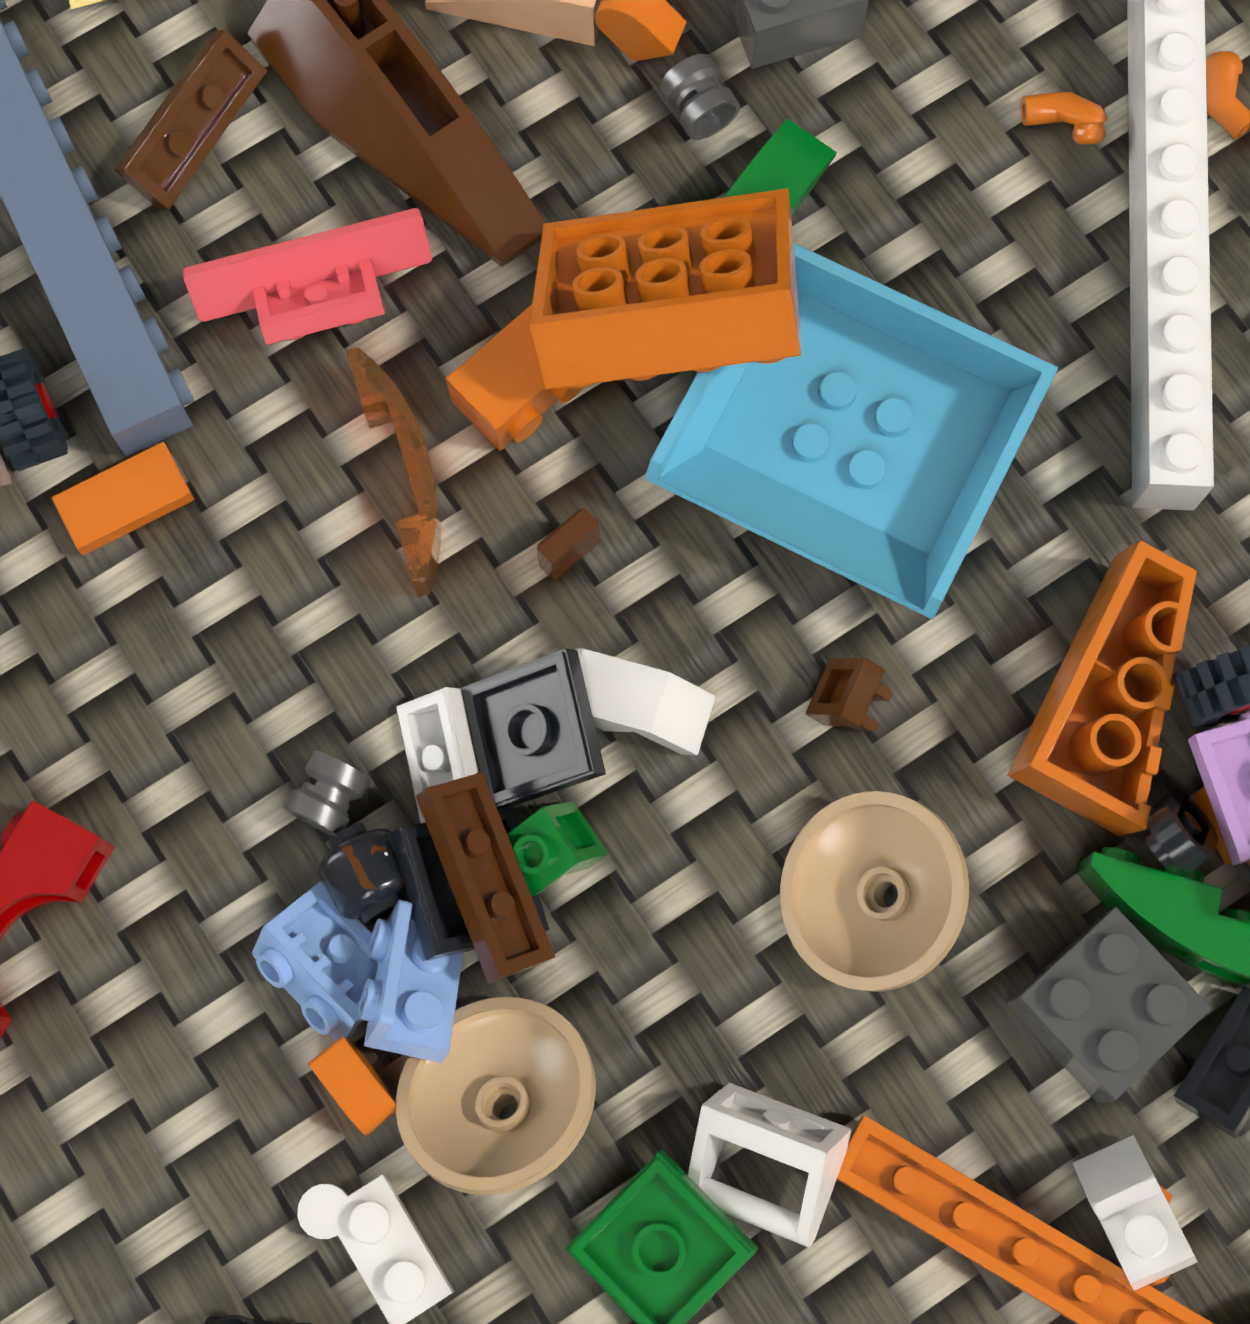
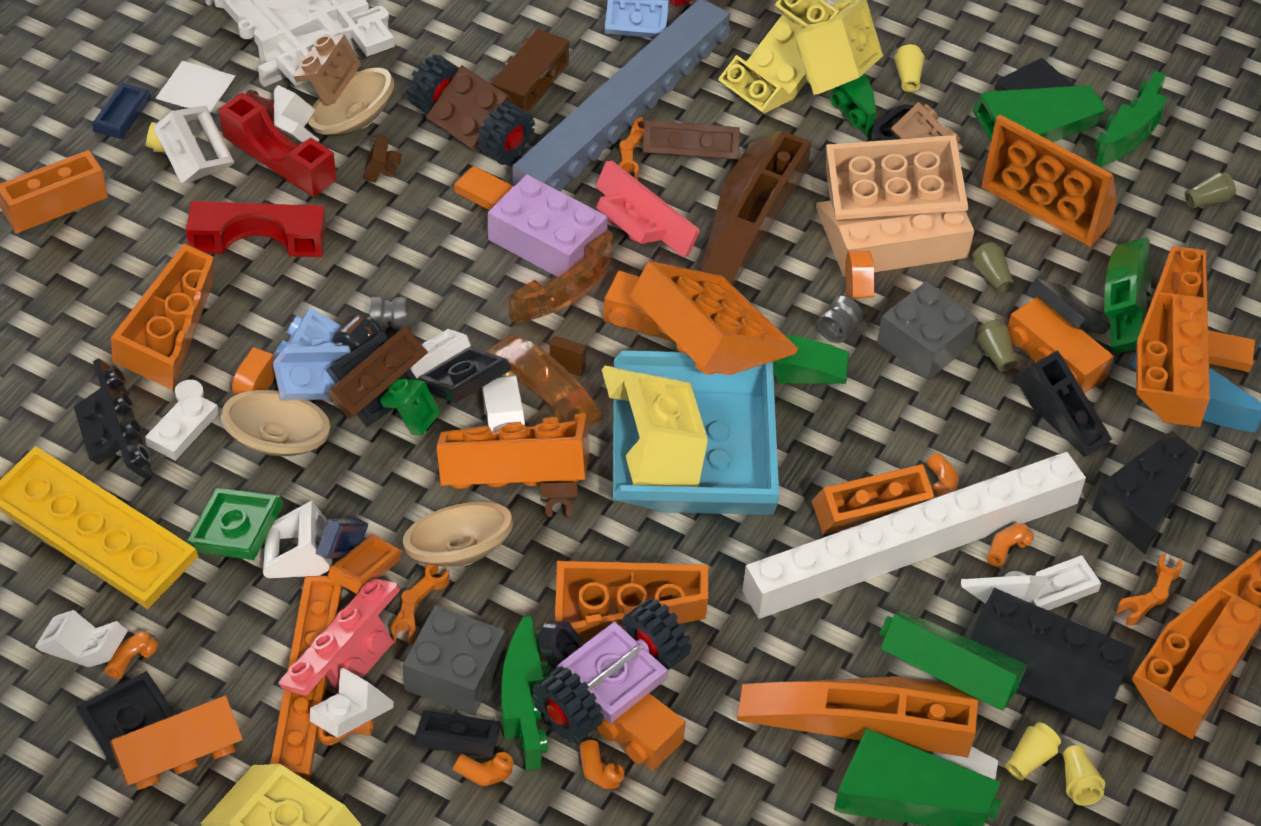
camera: 60 degrees right, 25 degrees down
none -> orange wedge [111,243,214,390]
none -> coral bracket [279,578,400,695]
none -> dark blue tile [315,518,368,559]
none -> orange tile [328,534,402,594]
none -> orange piece [391,565,450,645]
none -> orange wedge [437,413,590,489]
none -> clear orange slope [486,334,602,428]
none -> lavender brick [488,175,608,283]
none -> light yellow slope [602,366,708,487]
none -> orange piece [618,117,644,180]
none -> orange brick [812,464,935,534]

